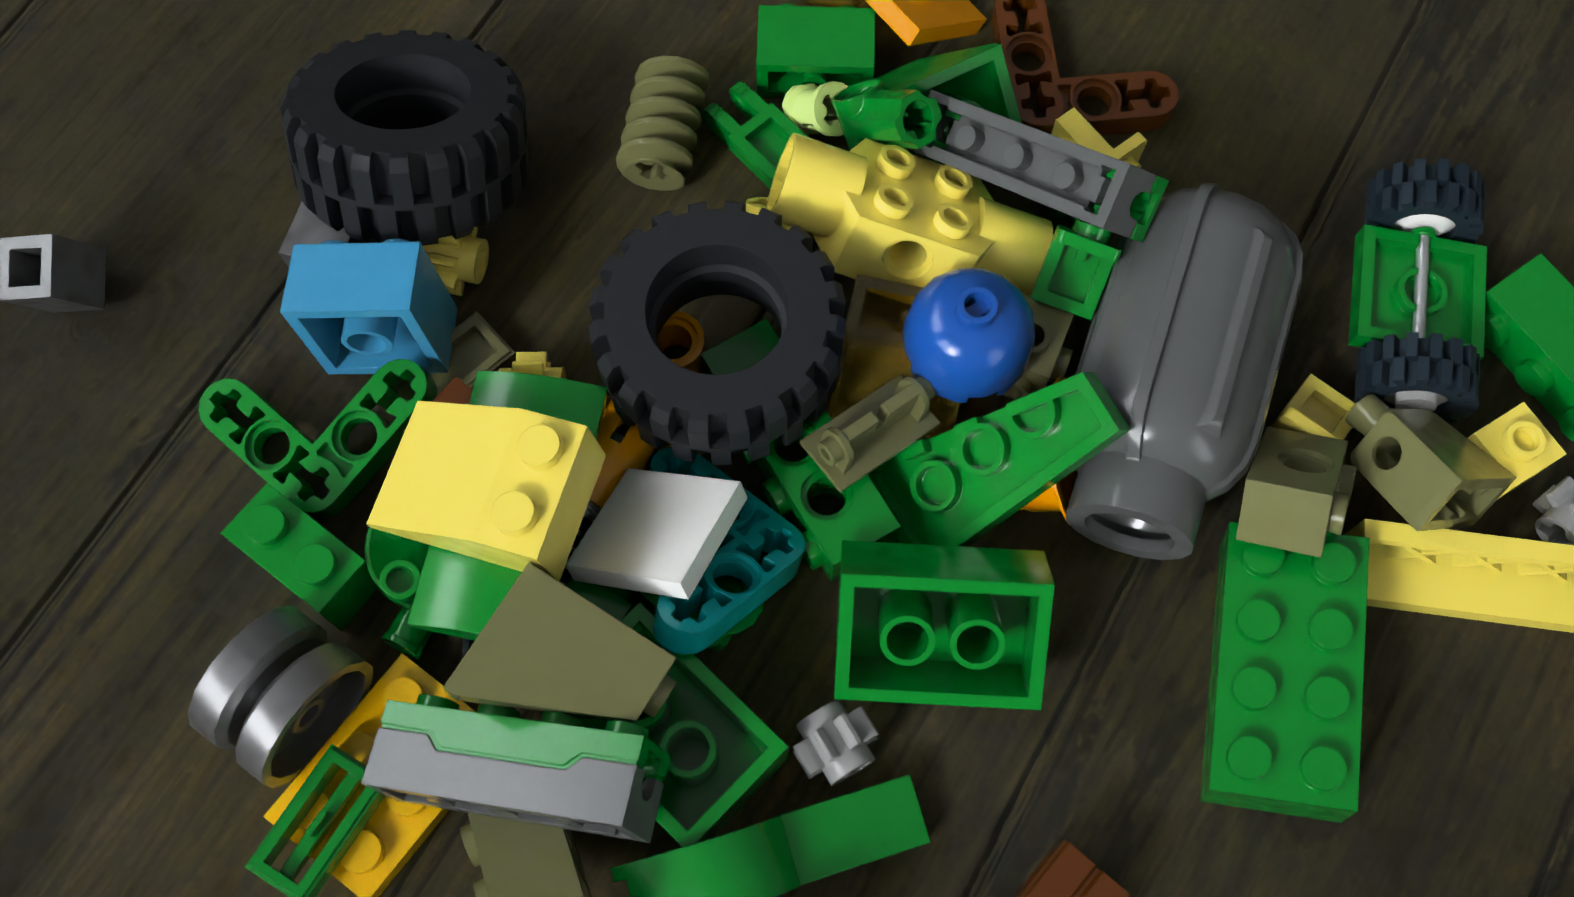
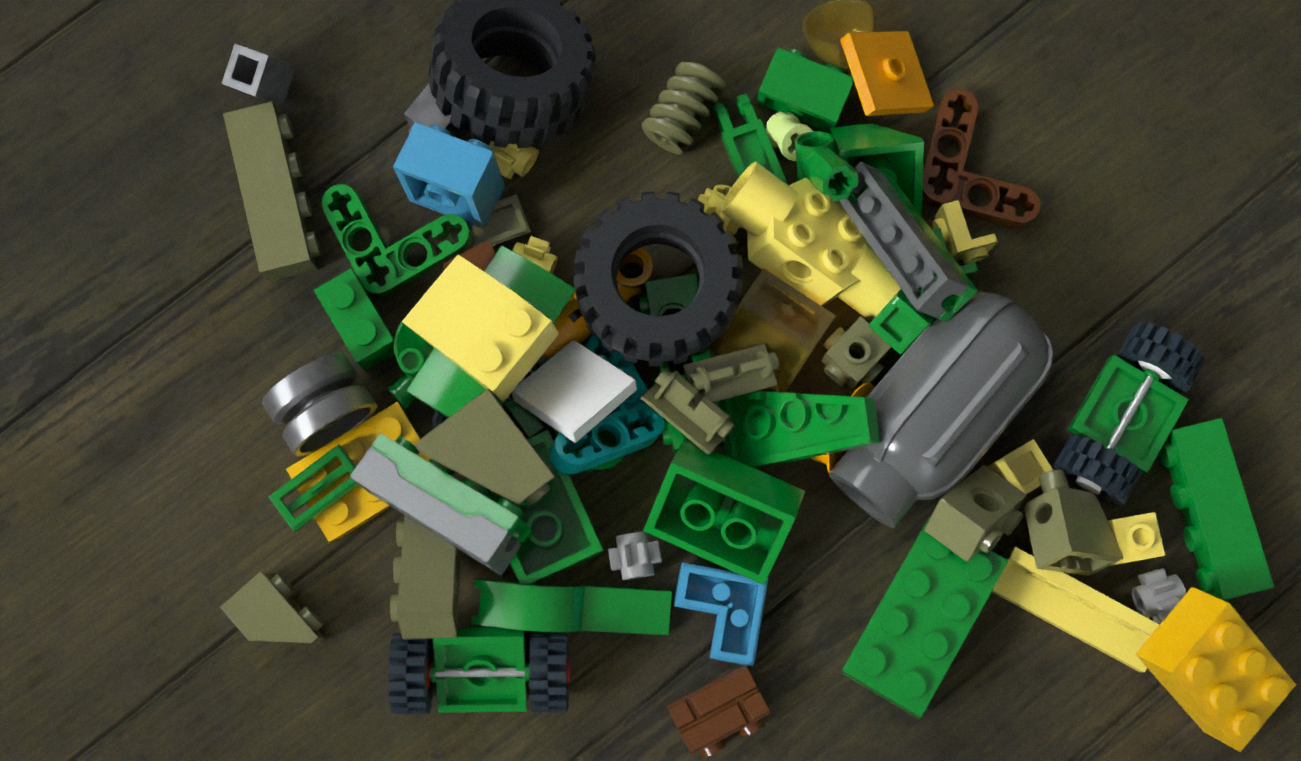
camera: 20 degrees right, 10 degrees up
blue cylinder [902,268,1035,403] -> none
none -> olive brick [223,101,321,282]
none -> olive hinge [641,368,734,455]
none -> dark azure brick [674,563,768,666]

